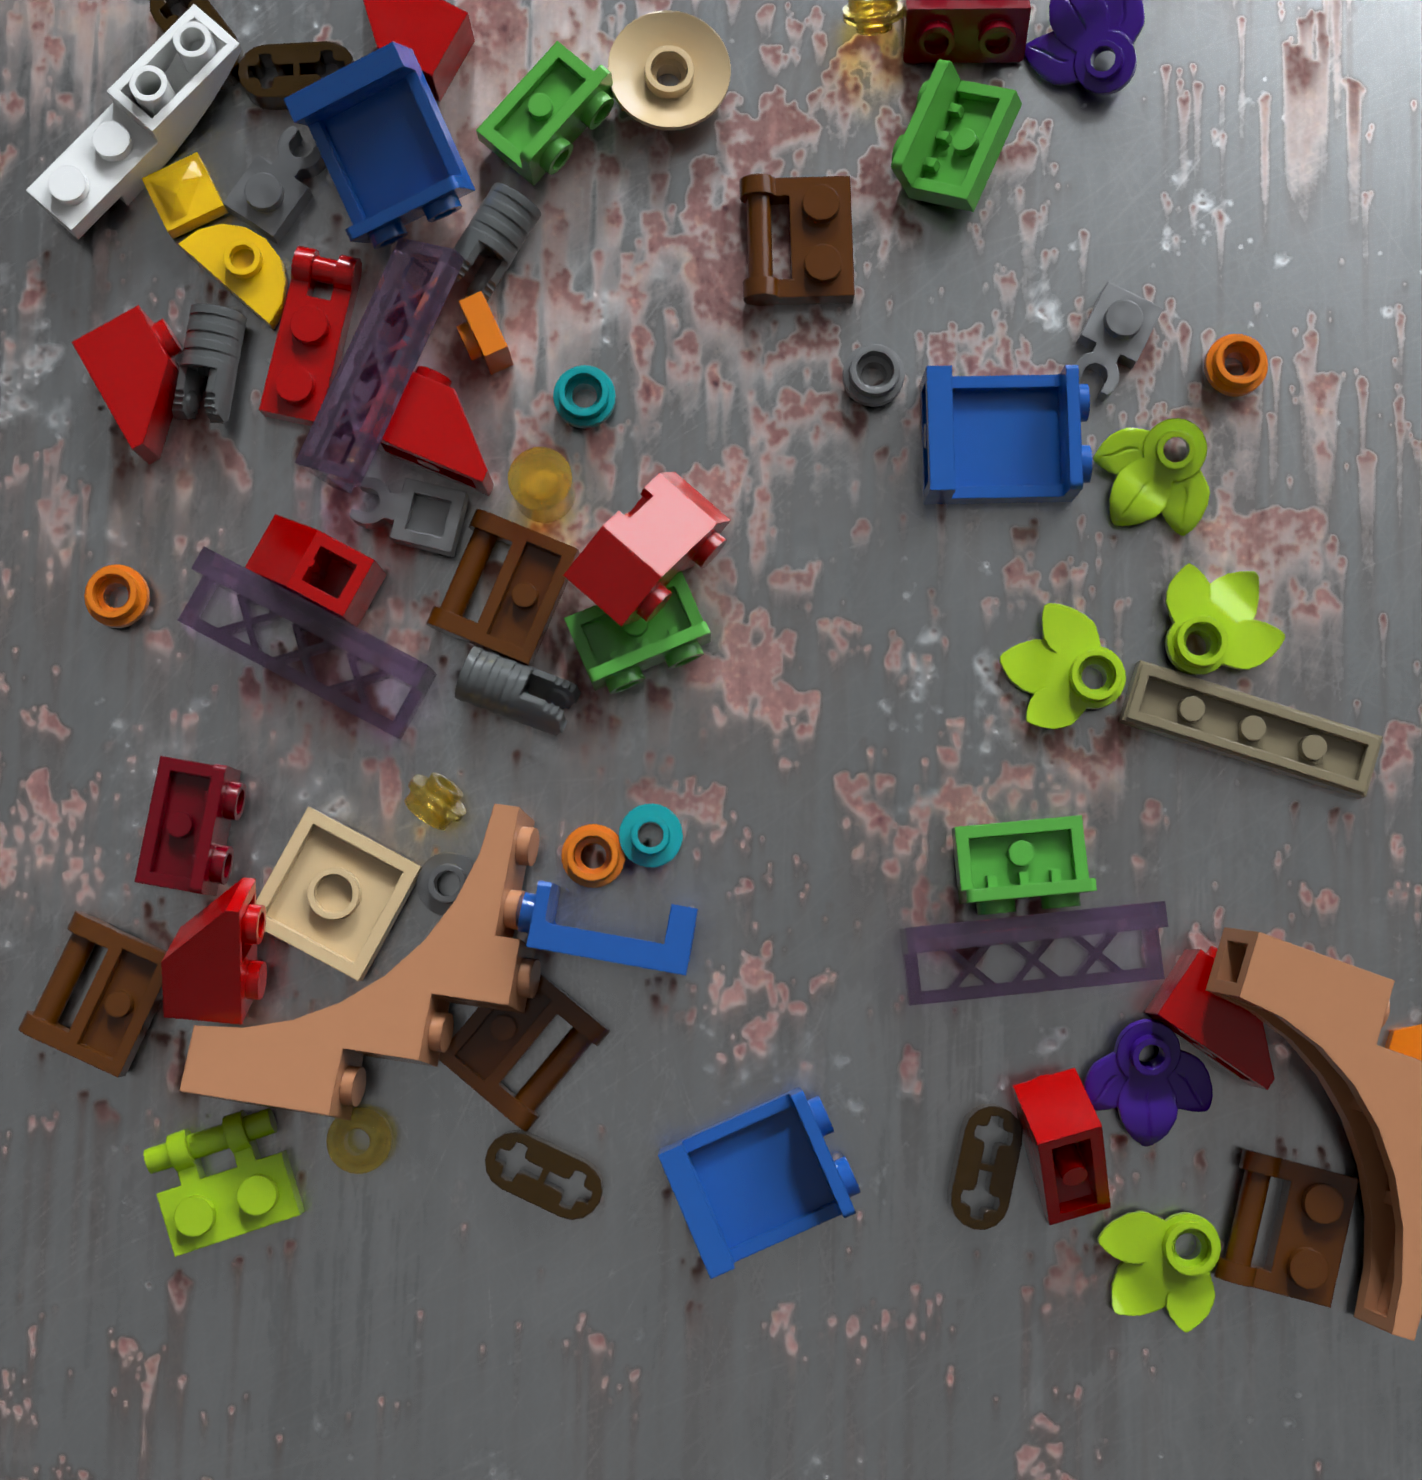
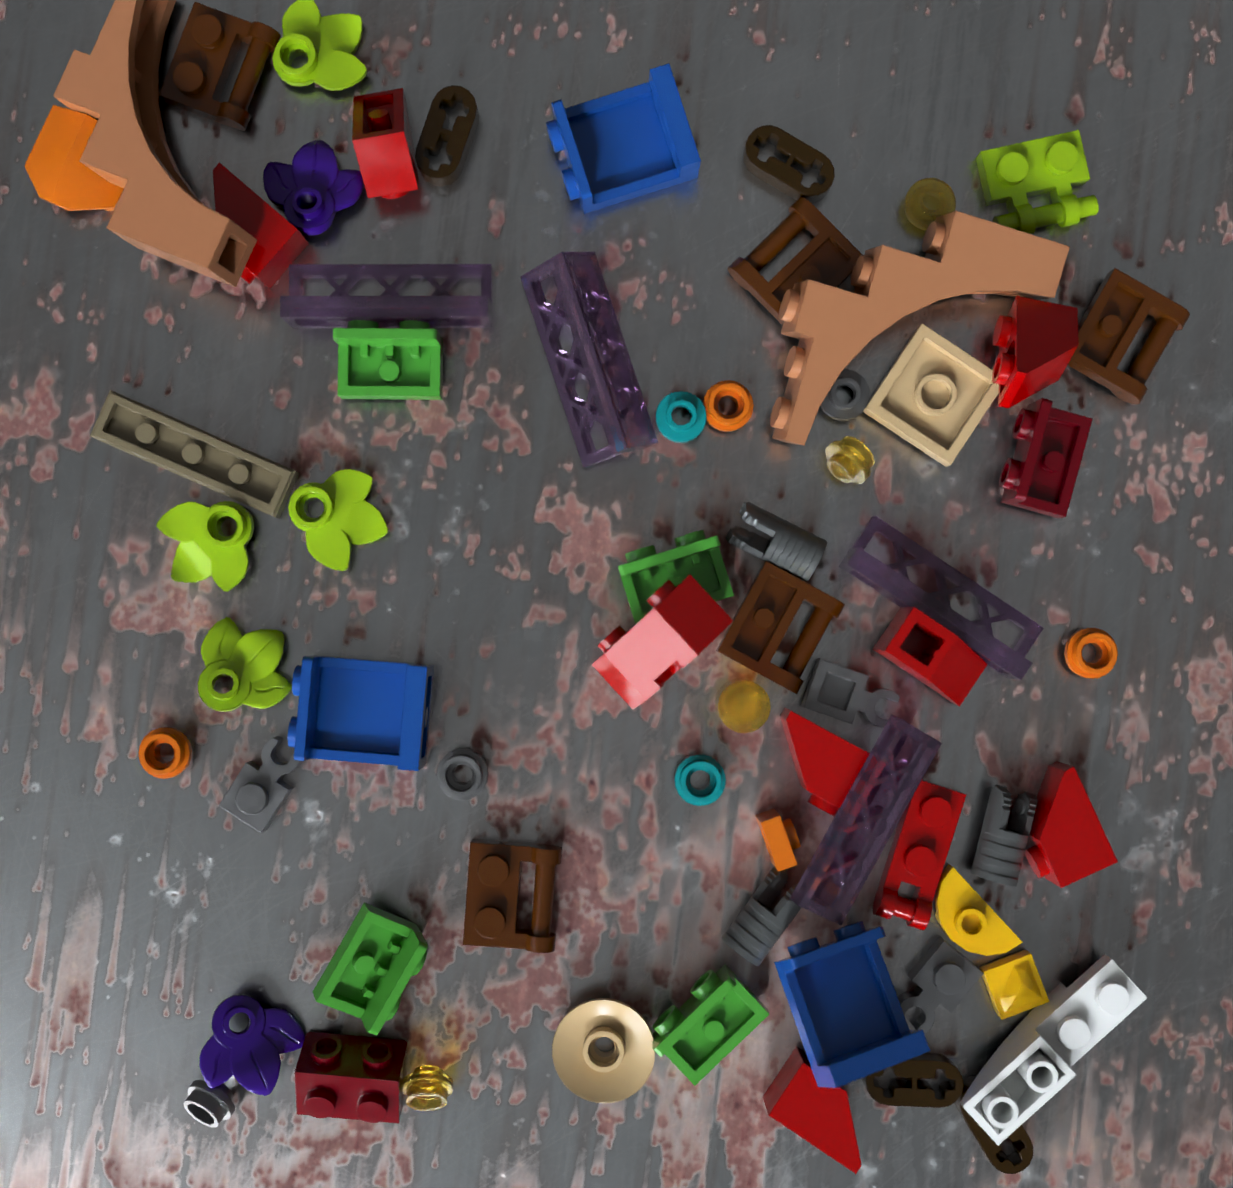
camera: 175 degrees left, 5 degrees up
blue panel [518,880,698,976] -> none
none -> clear purple fence [520,252,658,468]

